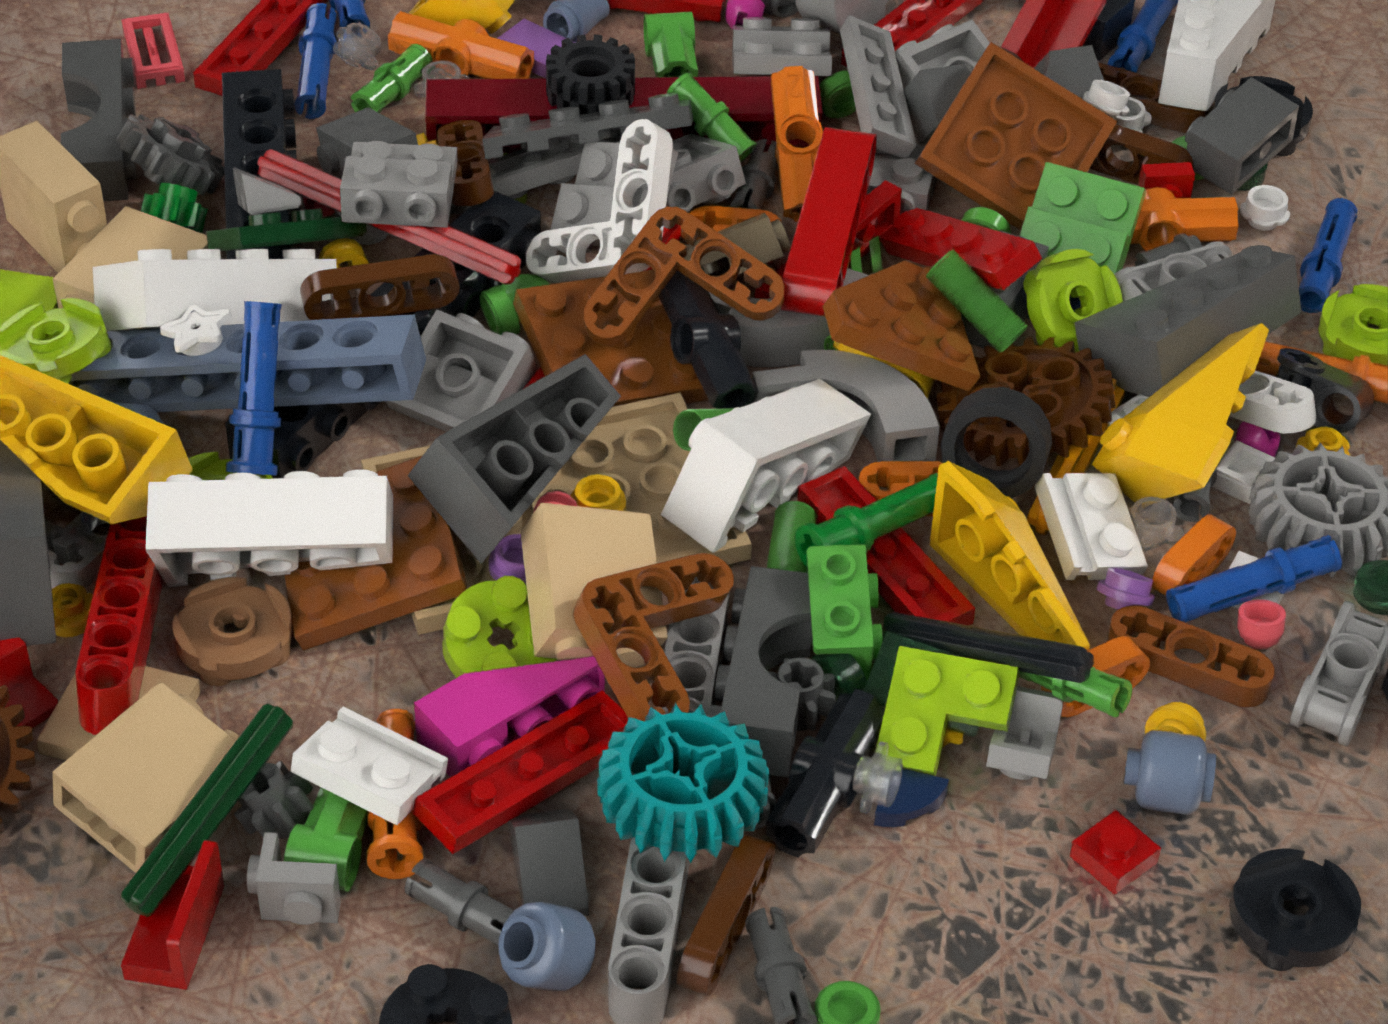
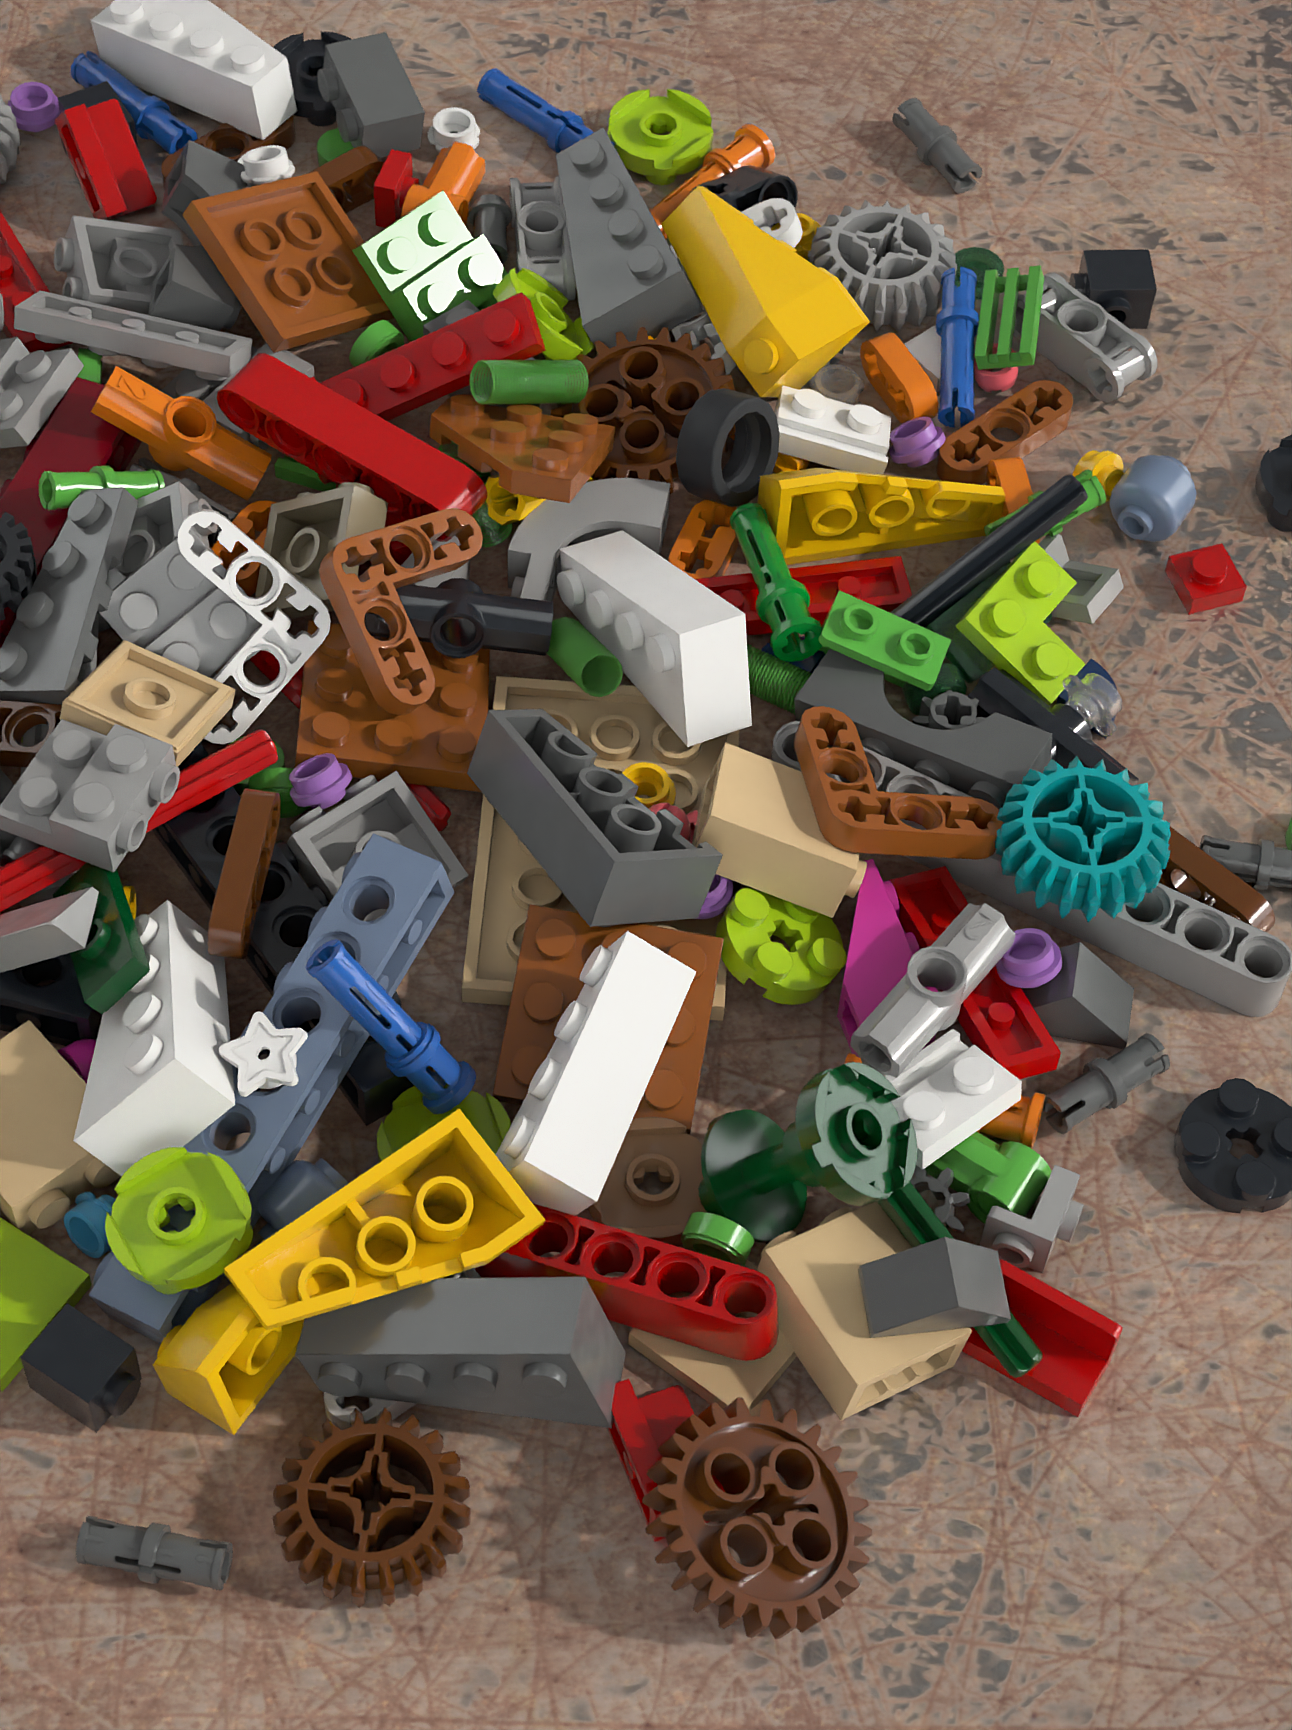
camera: 70 degrees left, 10 degrees up
sand blue head [499,902,596,991] -> none
none -> tan tile [60,640,236,767]
none -> medium lavender plate [289,753,352,809]
none -> bright green tile [681,1212,754,1266]
none -> dark green piece [698,1062,917,1244]
none -> light grey piece [850,903,1015,1078]
none -> dark grey slope [858,1237,1011,1338]
none -> bright green tile [974,265,1044,370]
none -> medium lavender plate [996,928,1062,988]

